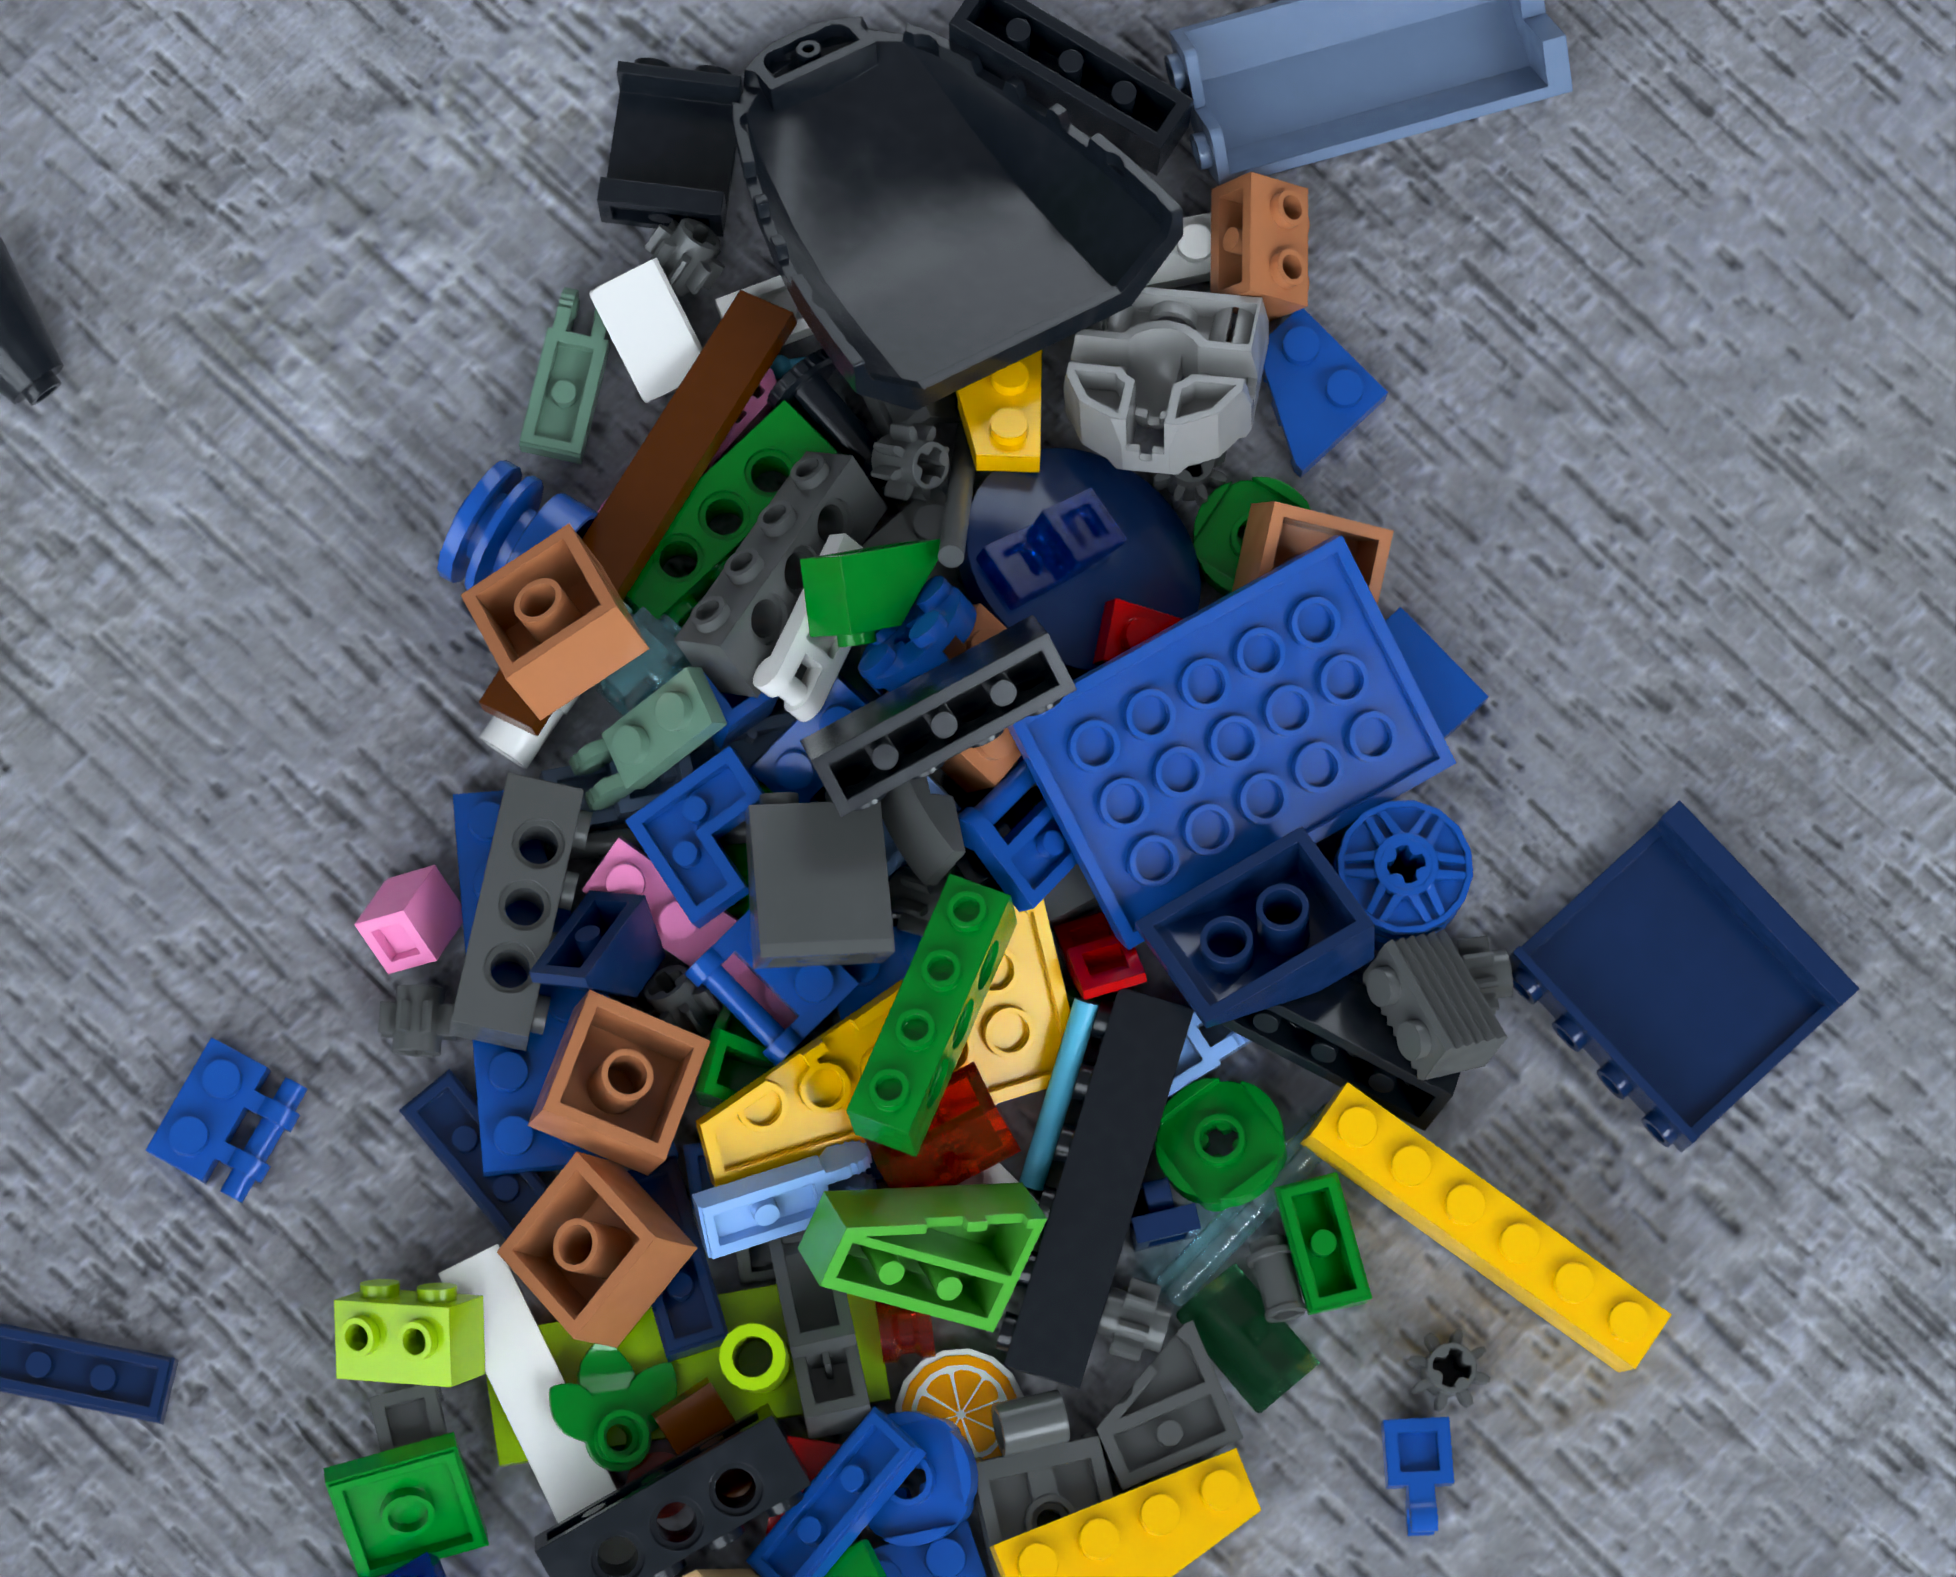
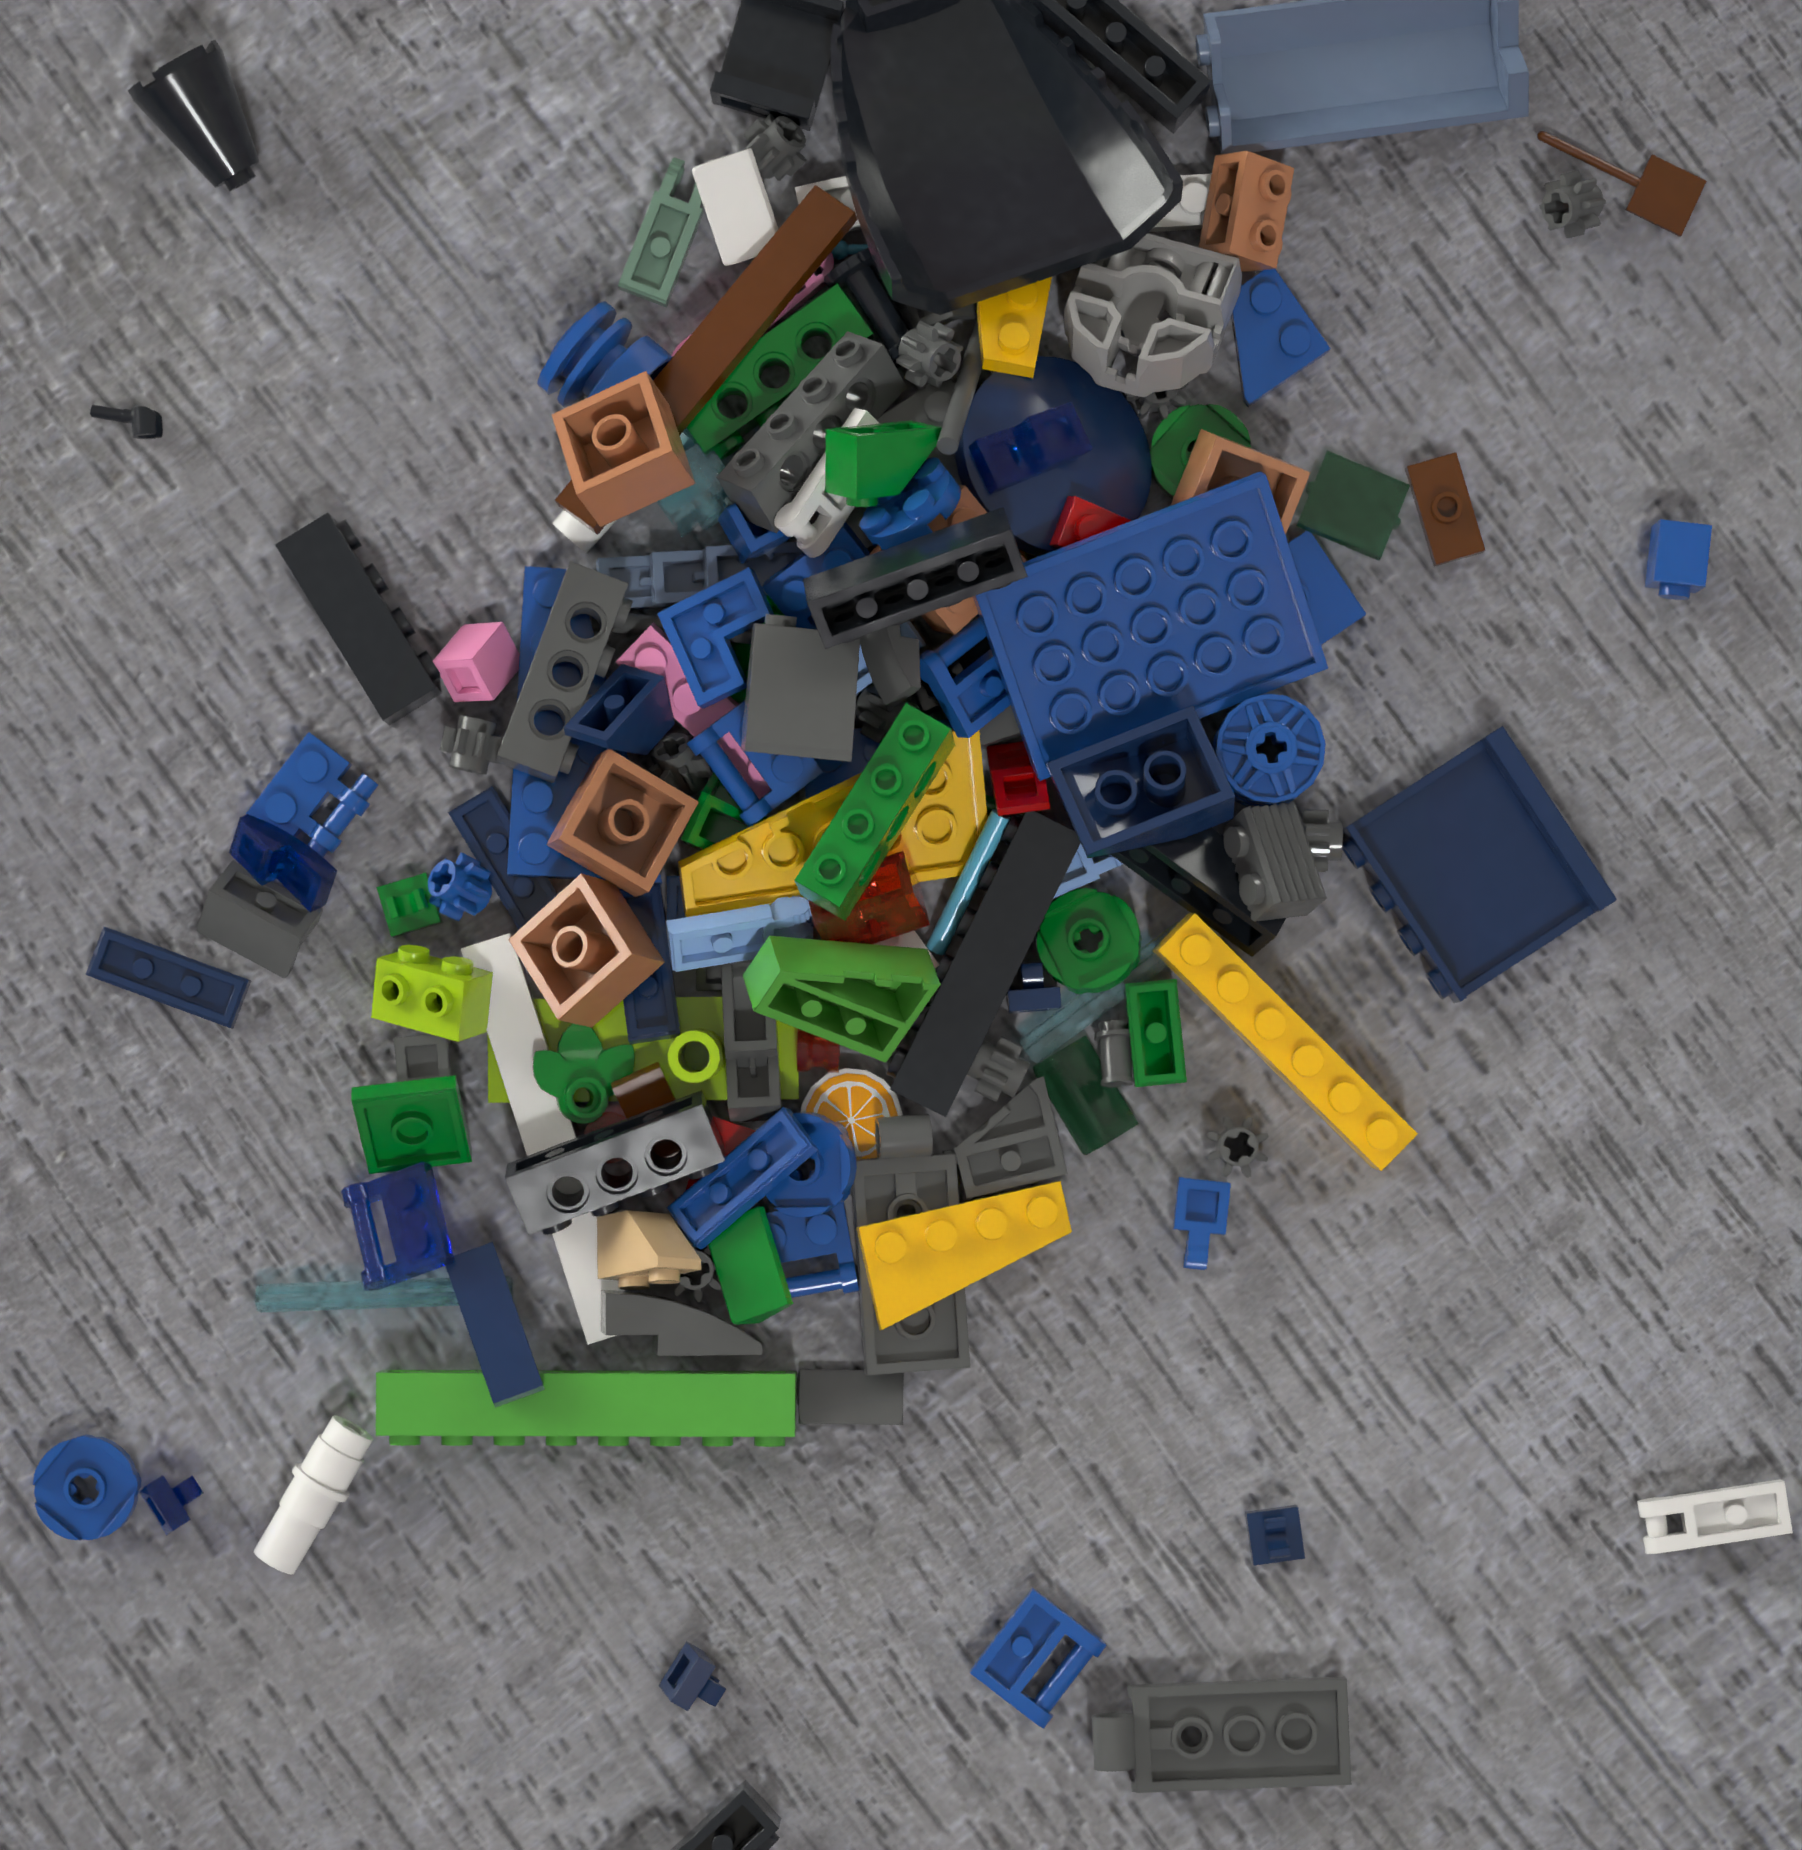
camera: 15 degrees right, 10 degrees up
sand green hinge [569,667,727,811] -> none
none -> dark grey panel [197,860,323,978]
none -> clear blue slope [229,814,337,913]
none -> black brick [275,512,442,726]
none -> green tile [376,872,443,938]
none -> blue gear [428,853,492,921]
none -> clear green piece [1296,450,1410,561]
none -> reddish brown plate [1405,452,1485,567]
none -> reddish brown piece [1537,131,1707,237]
none -> dark grey gear [1539,170,1606,238]
none -> blue brick [1645,519,1712,600]

